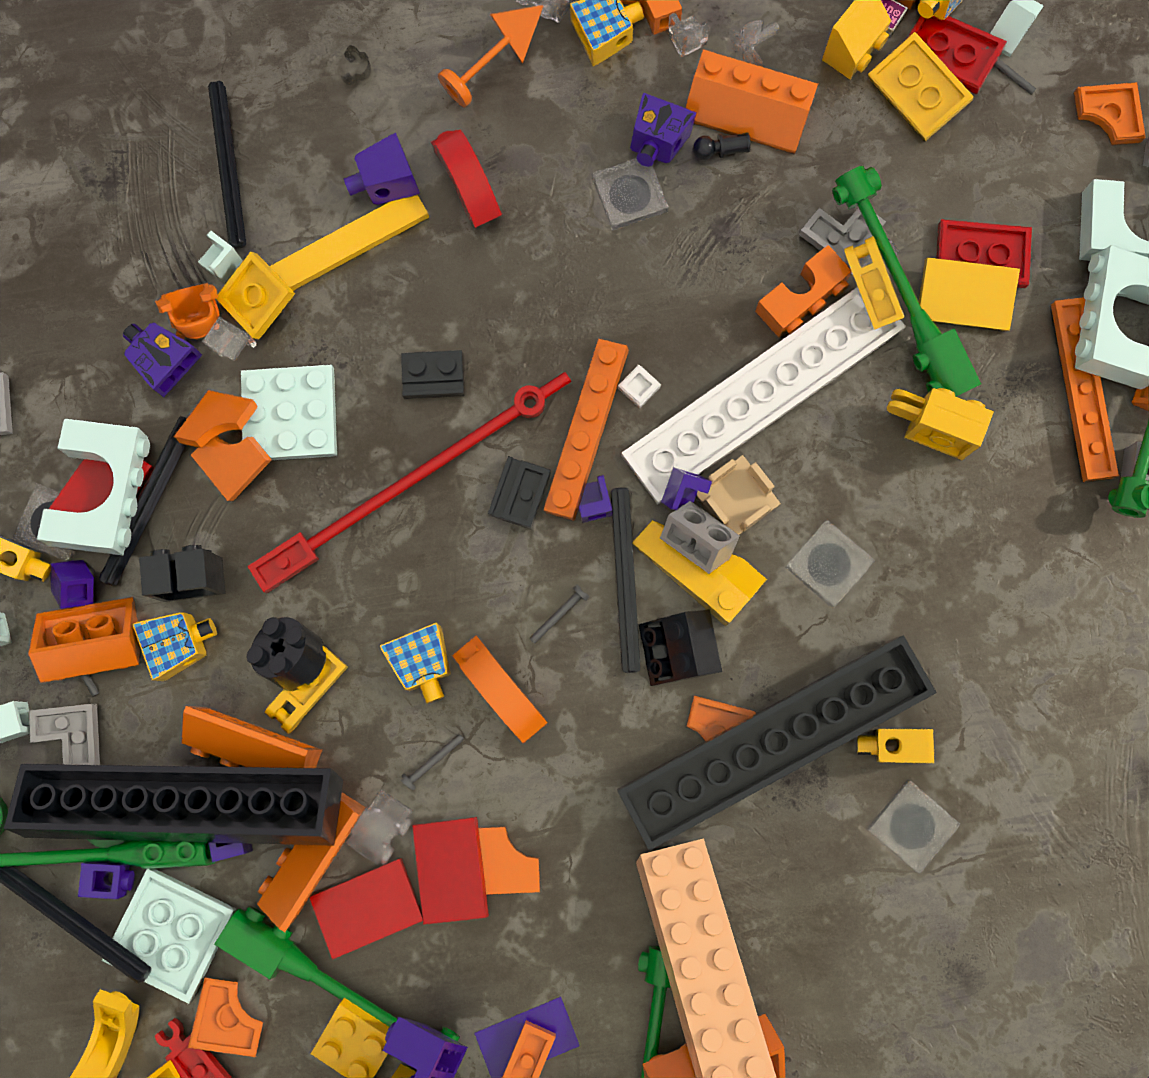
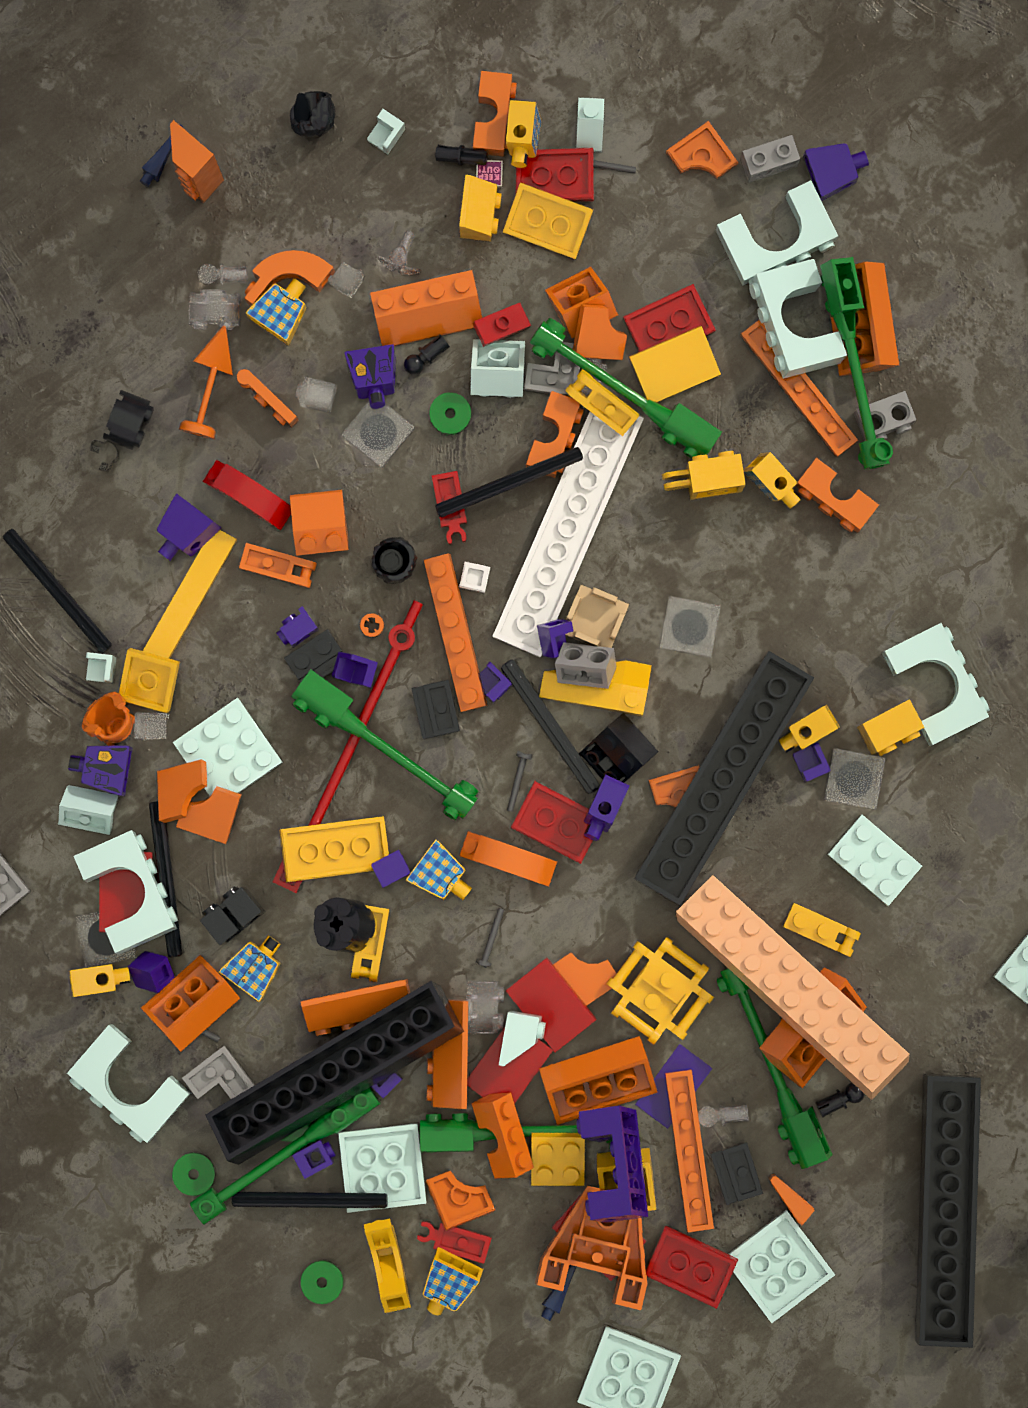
camera: 35 degrees left, 5 degrees up
none -> light aqua panel [58,785,118,835]
none -> black brick [103,390,154,450]
none -> orange plate [237,369,299,428]
none -> orange plate [239,543,317,588]
none -> dark purple brick [276,606,319,648]
none -> yellow tile [279,816,389,882]
none -> orange slope [290,490,349,556]
none -> green bar [291,669,479,820]
none -> clear brick [296,377,337,413]
none -> green piece [301,1260,344,1304]
none -> dark purple panel [332,652,378,688]
none -> orange bush [360,614,384,637]
none -> black hair [371,537,417,584]
none -> dark purple panel [371,850,411,888]
none -> green piece [429,392,471,435]
none -> red plate [432,471,467,545]
none -> black axle [435,447,583,517]
none -> light aqua slope [471,339,525,398]
none -> orange arch [471,1093,534,1178]
none -> red plate [472,303,531,347]
none -> light aqua slope [499,1011,546,1066]
none -> red tile [511,781,593,864]
none -> orange slope [539,1036,658,1125]
none -> orange slope [545,267,618,338]
none -> orange tile [573,304,627,360]
none -> dark purple torso [584,774,630,841]
none -> yellow brick [606,937,714,1045]
none -> yellow torso [743,452,801,509]
none -> yellow plate [783,903,861,957]
none -> dark purple panel [793,742,831,783]
none -> orange arch [795,458,879,533]
none -> light aqua plate [827,815,922,906]
none -> yellow brick [857,699,925,756]
none -> light aqua arch [882,623,990,746]

